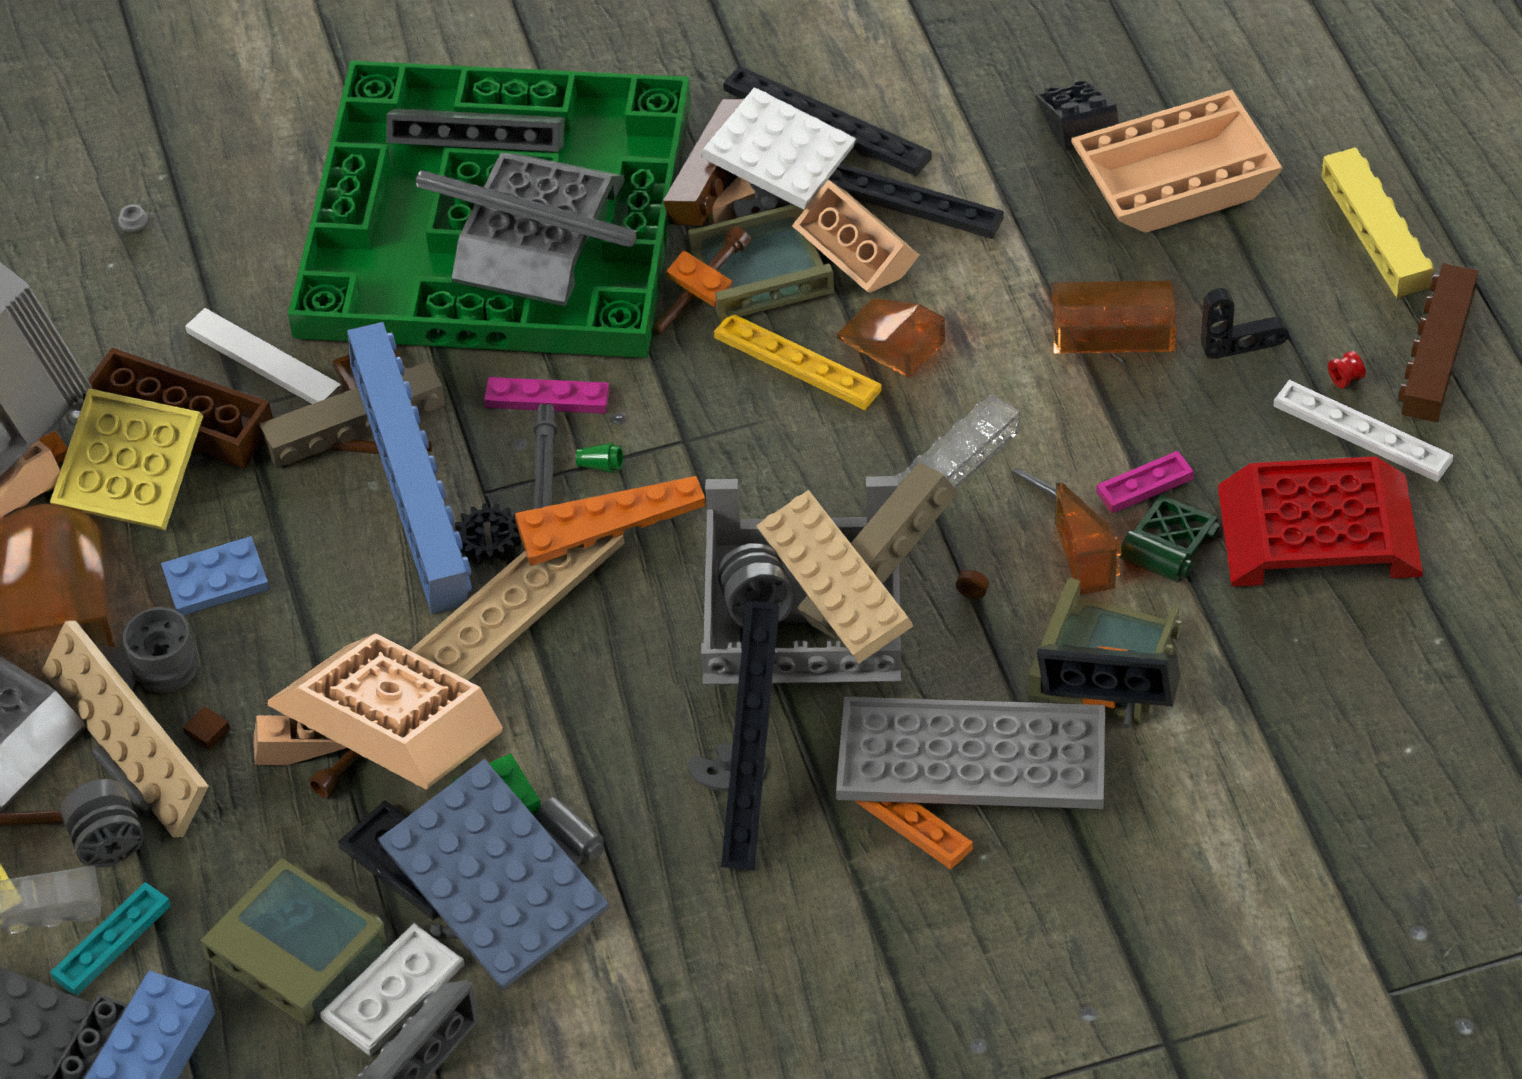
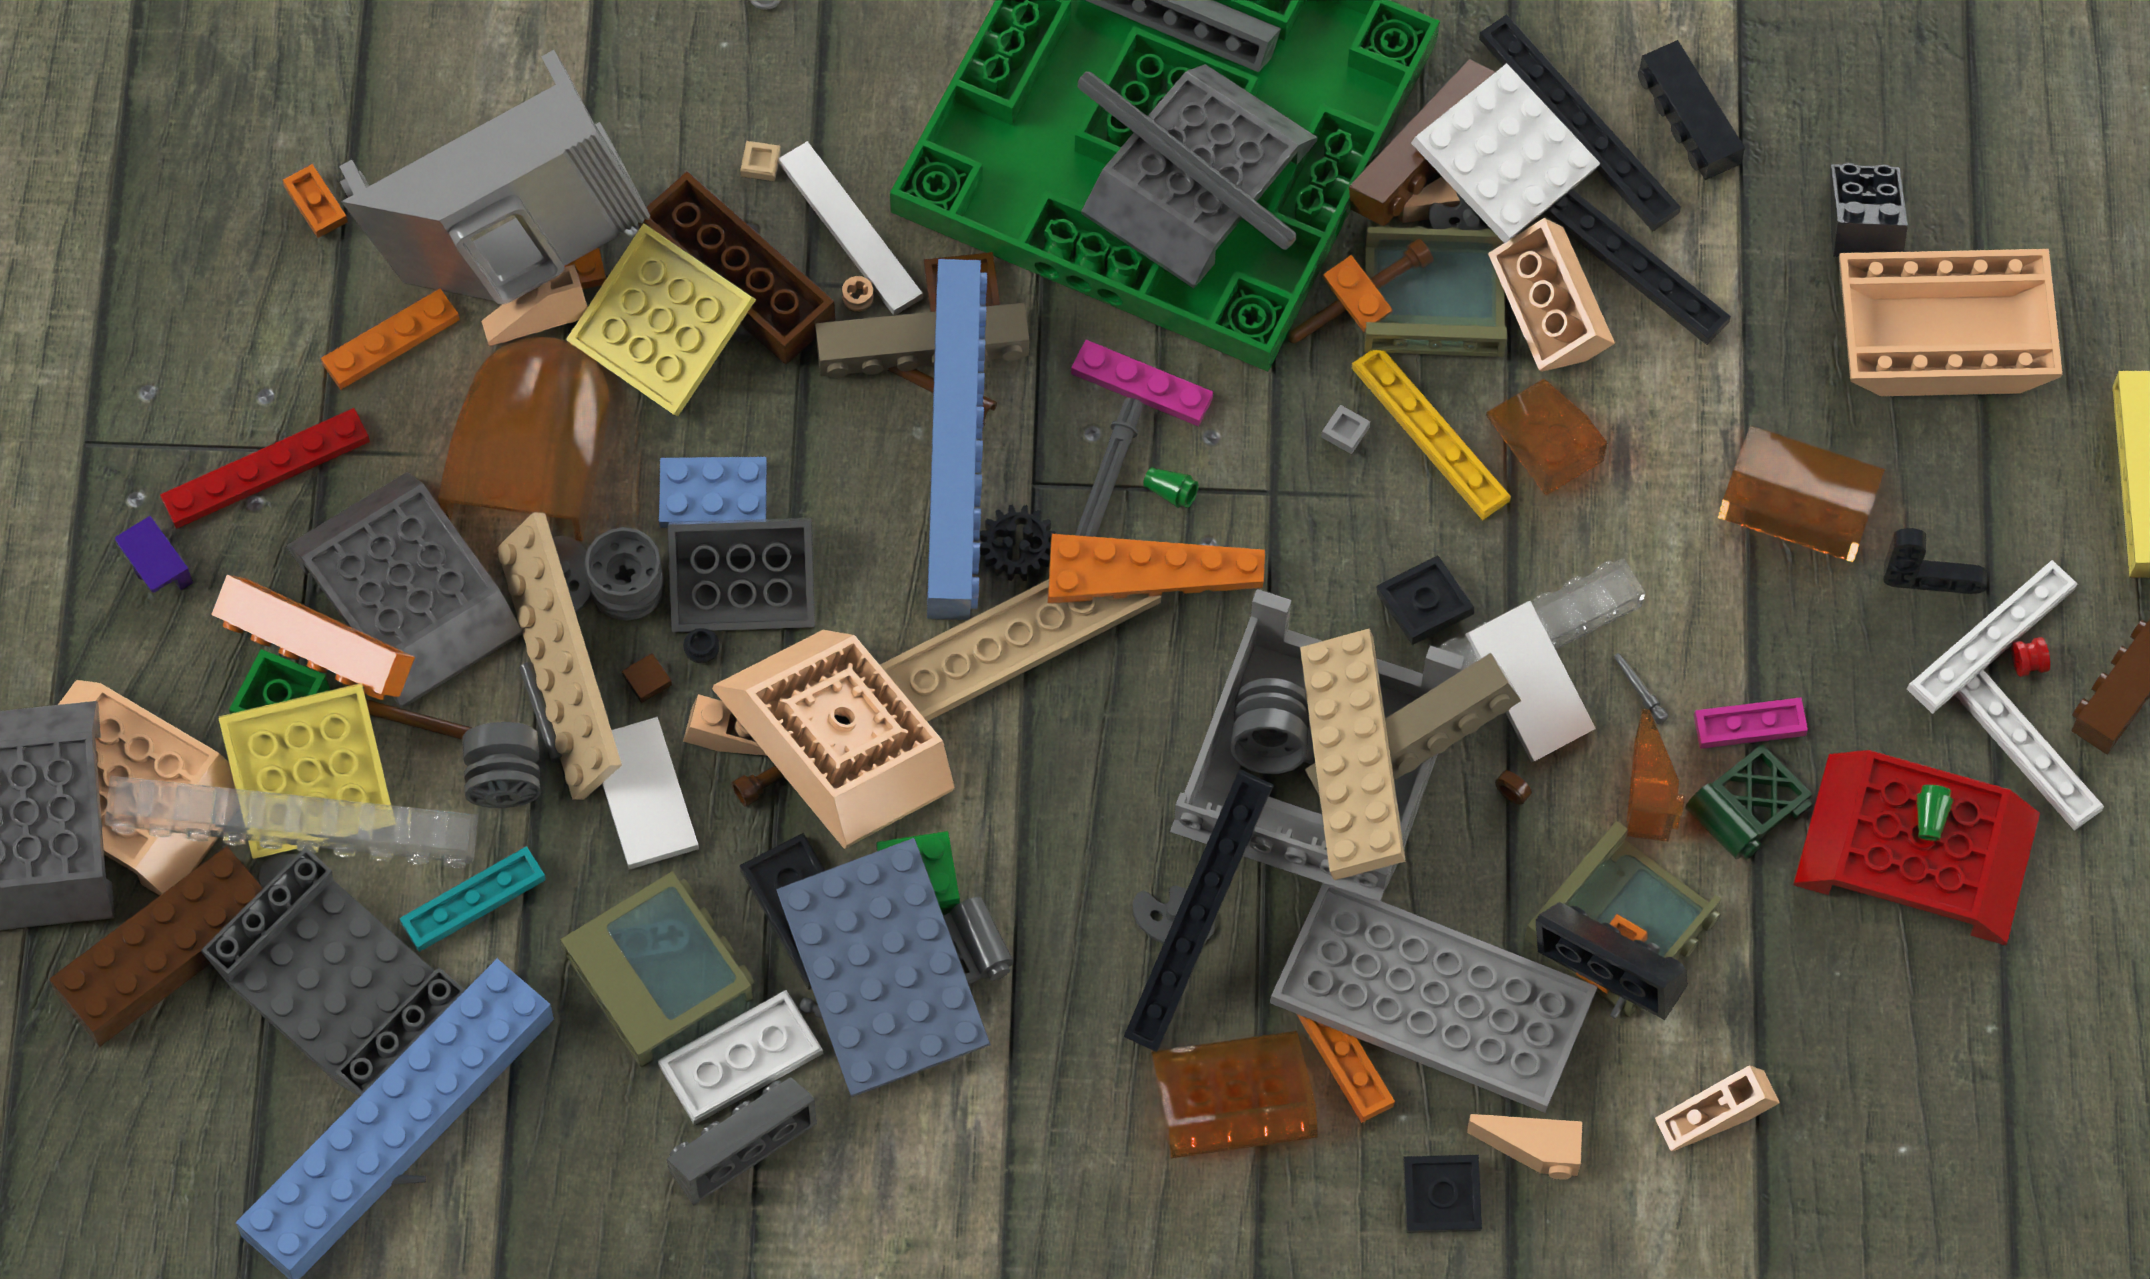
camera: 15 degrees right, 15 degrees up
none -> white tile [602,717,699,870]
none -> dark grey slope [668,518,815,632]
none -> black plate [683,628,719,663]
none -> tan tile [740,141,781,181]
none -> light nougat bush [842,276,874,312]
none -> clear orange slope [1151,1031,1318,1159]
none -> light grey plate [1321,405,1370,454]
none -> black plate [1376,555,1474,645]
none -> black plate [1403,1155,1482,1233]
none -> white tile [1466,601,1596,762]
none -> light nougat slope [1467,1114,1582,1179]
none -> black brick [1638,40,1745,180]
none -> light nougat slope [1655,1065,1780,1151]
none -> white tile [1907,560,2078,714]
none -> green cone [1917,785,1953,841]

